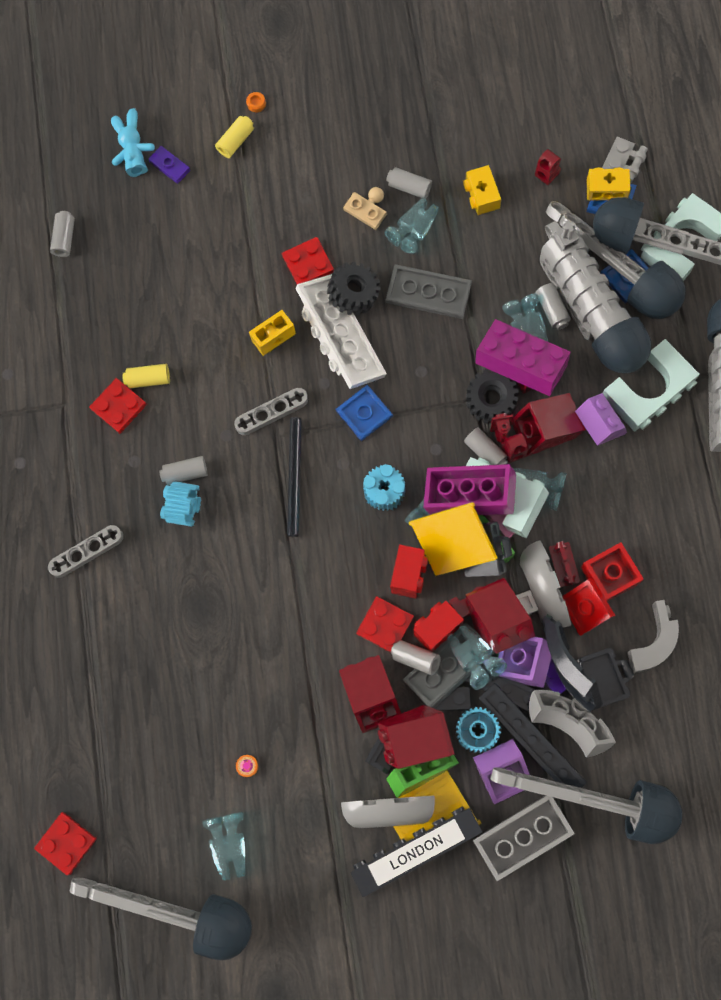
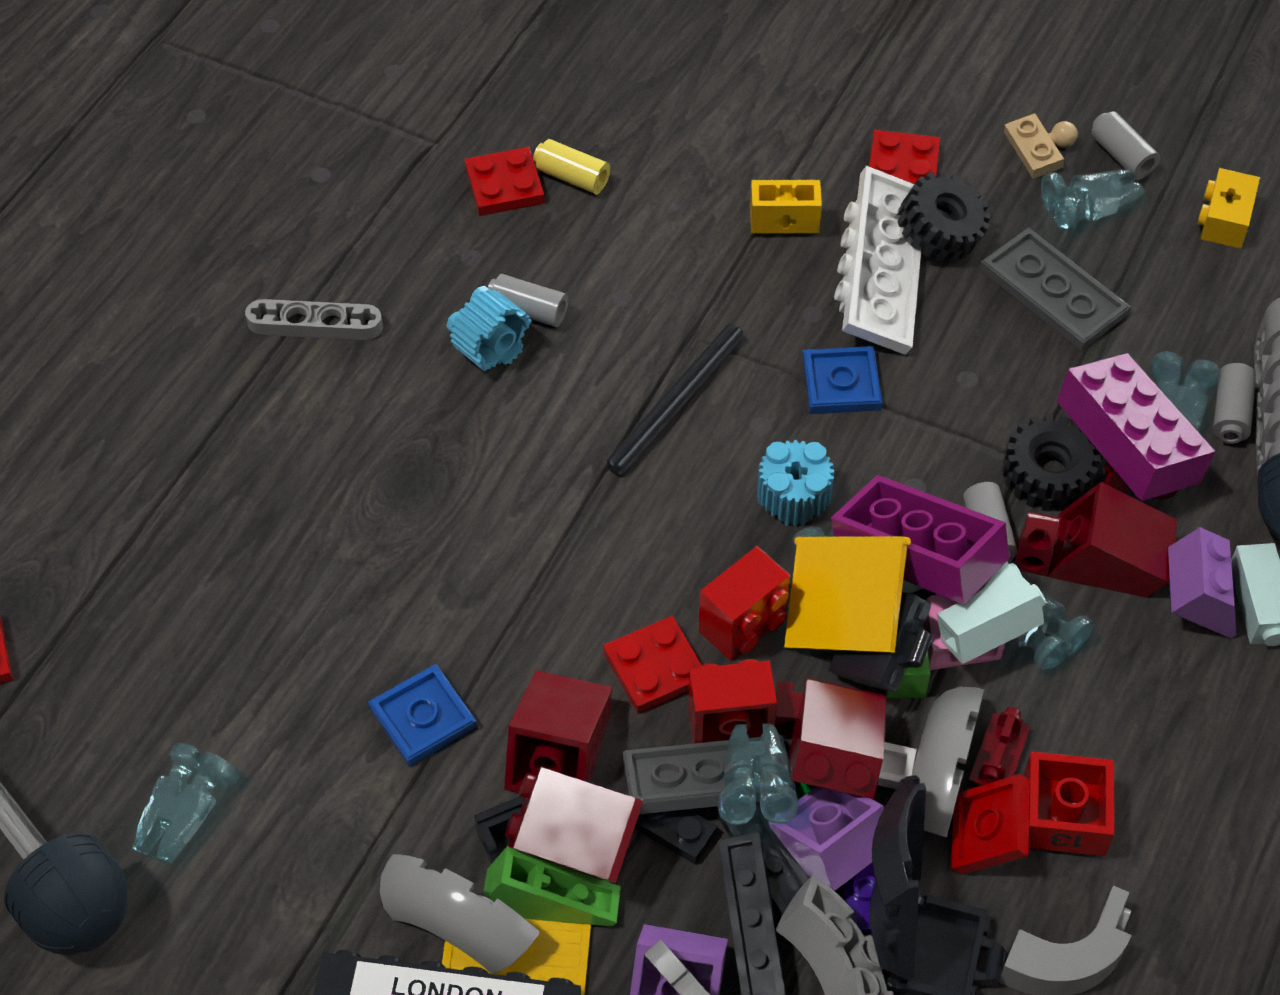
camera: 25 degrees right, 20 degrees down
light grey beam [234,388,308,435] -> none
tile [236,755,258,777] -> none
light grey brick [391,640,441,675] -> none
medium azure brick [455,707,501,753] -> none
dark red hinge [490,413,513,443] -> none
none -> blue tile [368,664,478,767]

